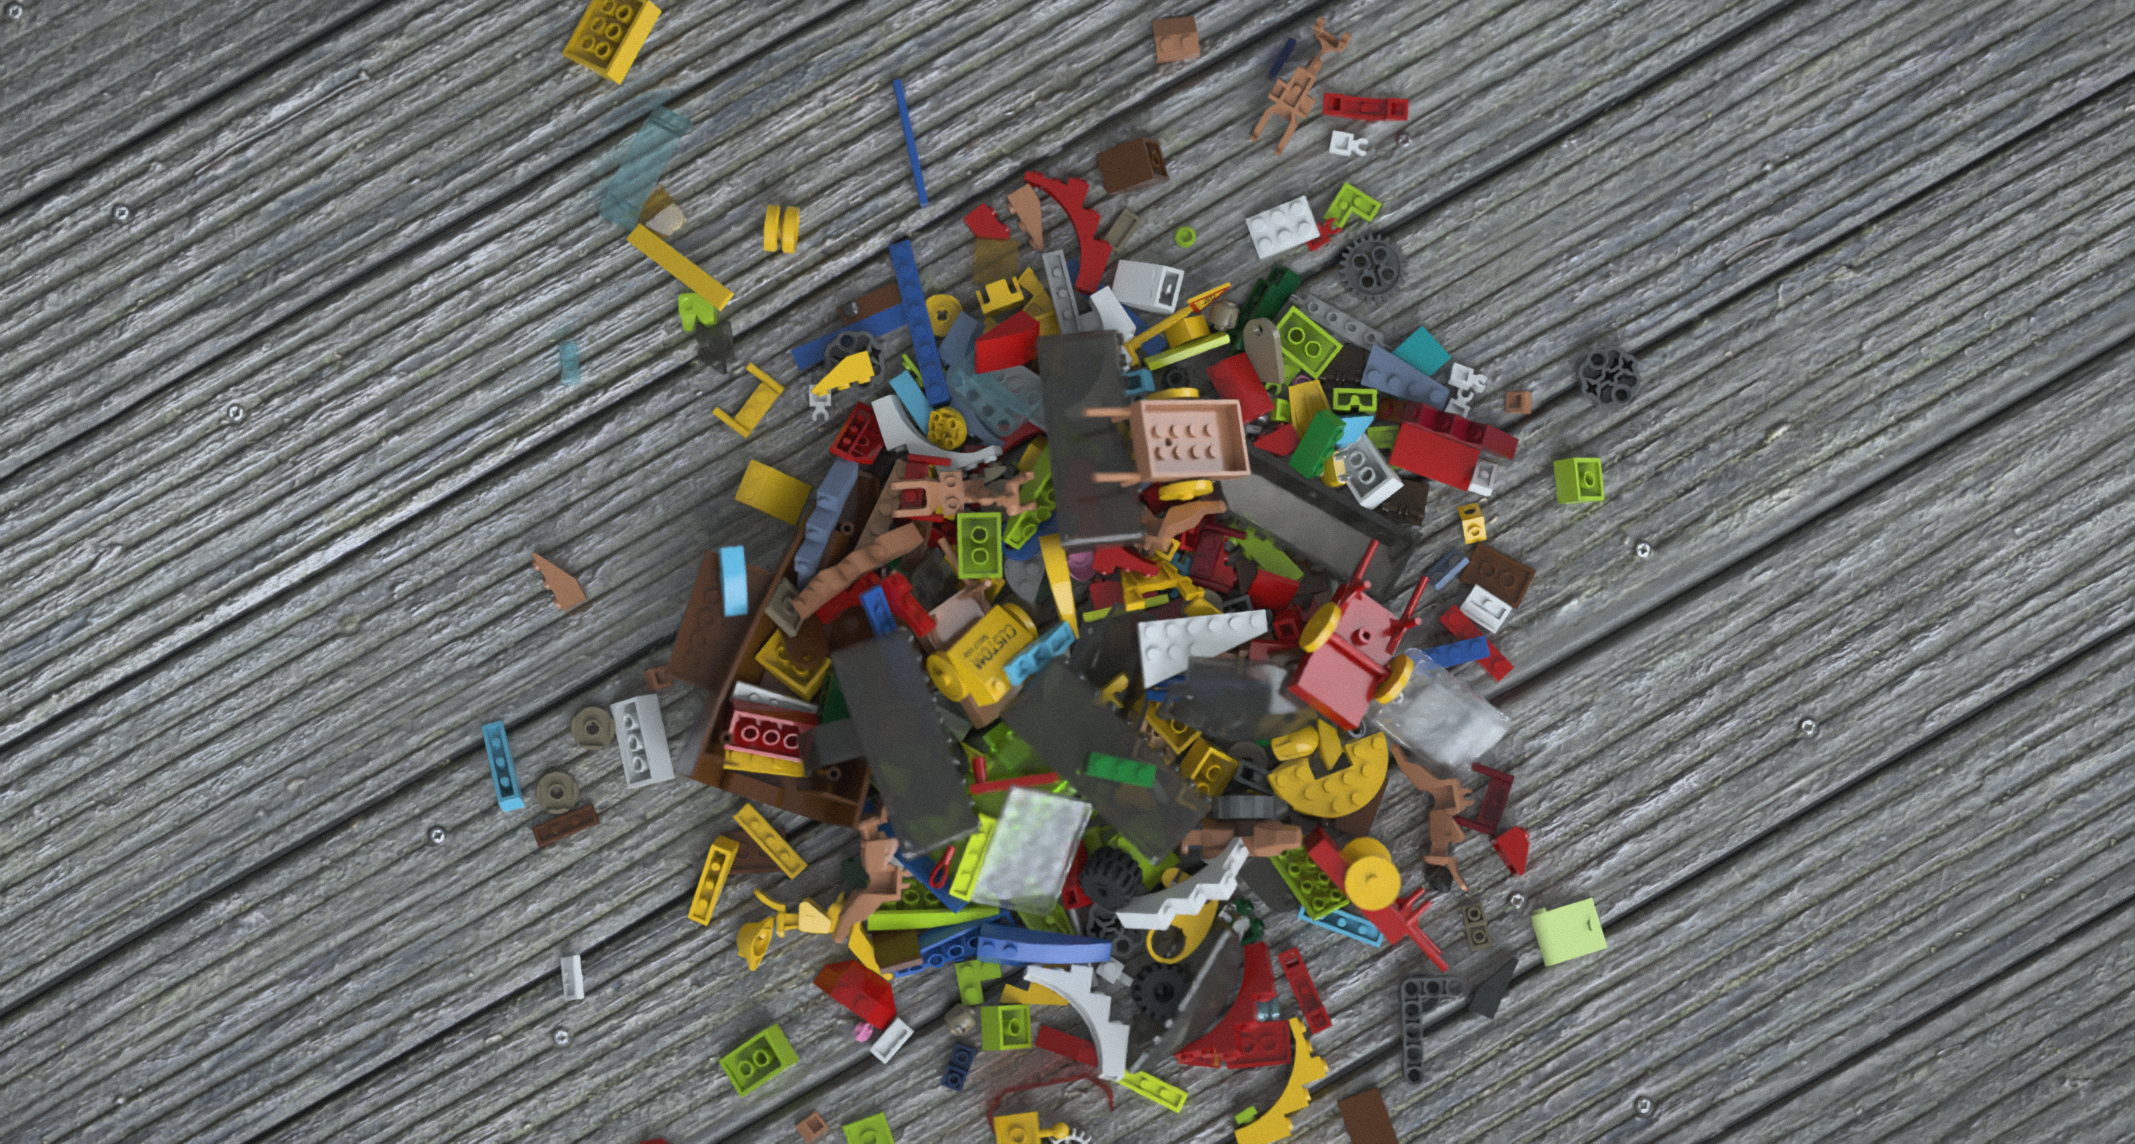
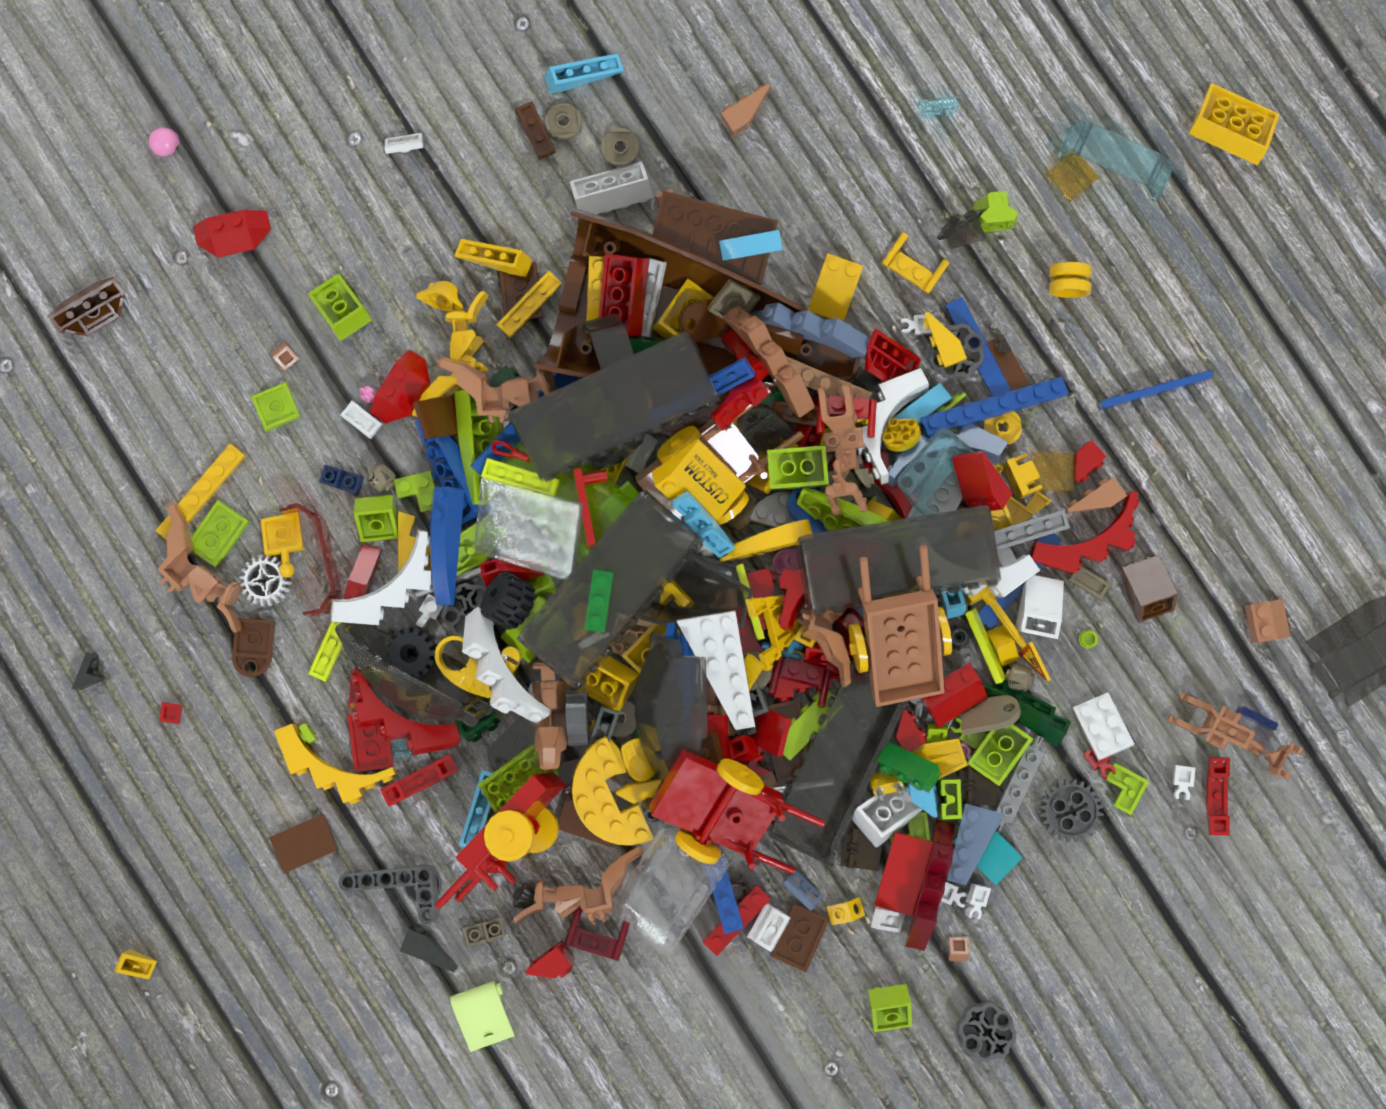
camera: 90 degrees right, 0 degrees up
yellow tile [626,223,734,311] -> none

